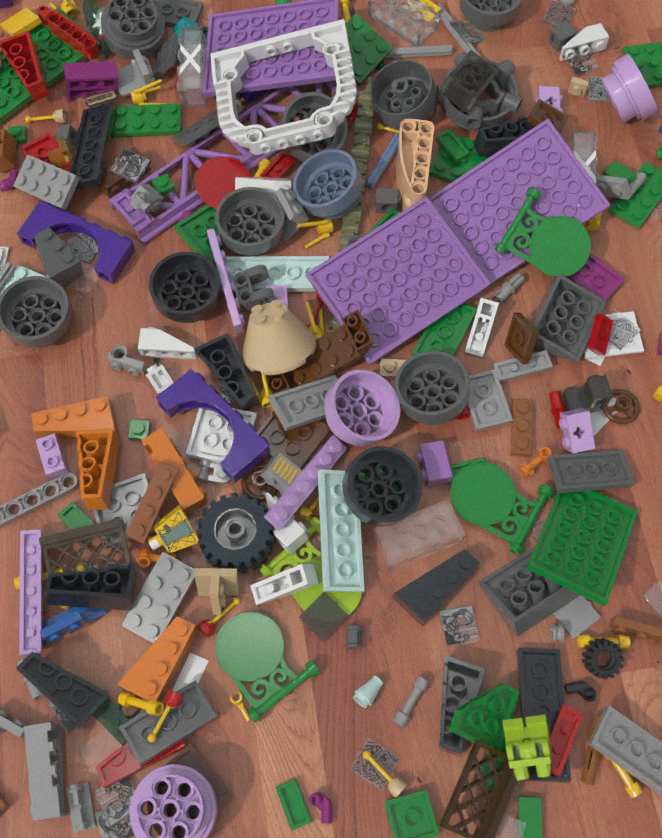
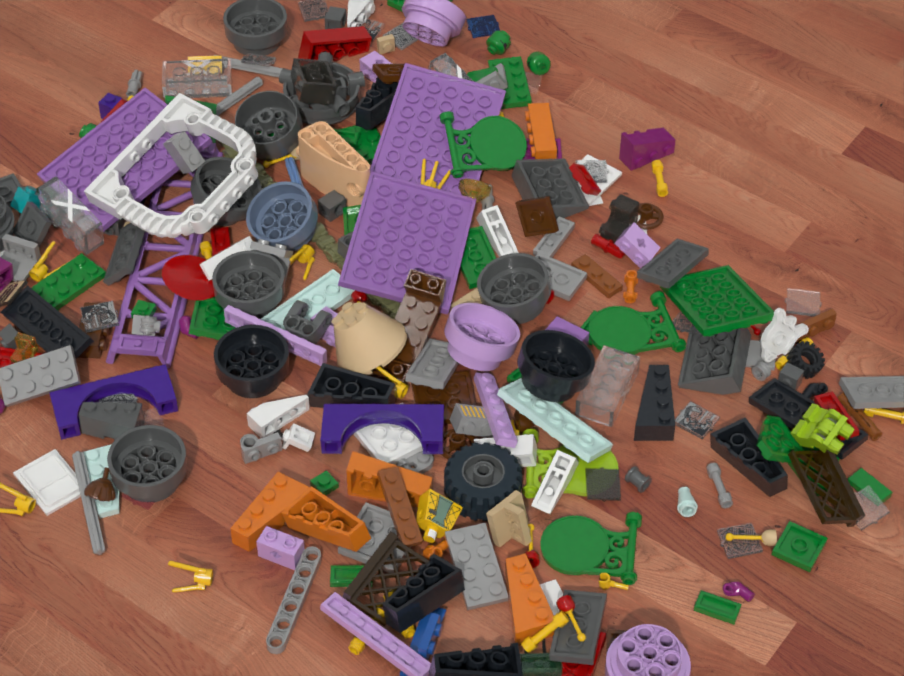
camera: 45 degrees left, 20 degrees down
none -> light grey brick [163,131,205,174]
none -> red wedge [298,26,372,65]
none -> yellow plant [420,159,451,189]
none -> clear yellow piece [458,179,491,203]
none -> orange brick [525,103,557,159]
none -> white tile [761,308,809,362]
none -> dark grey plate [778,362,804,390]

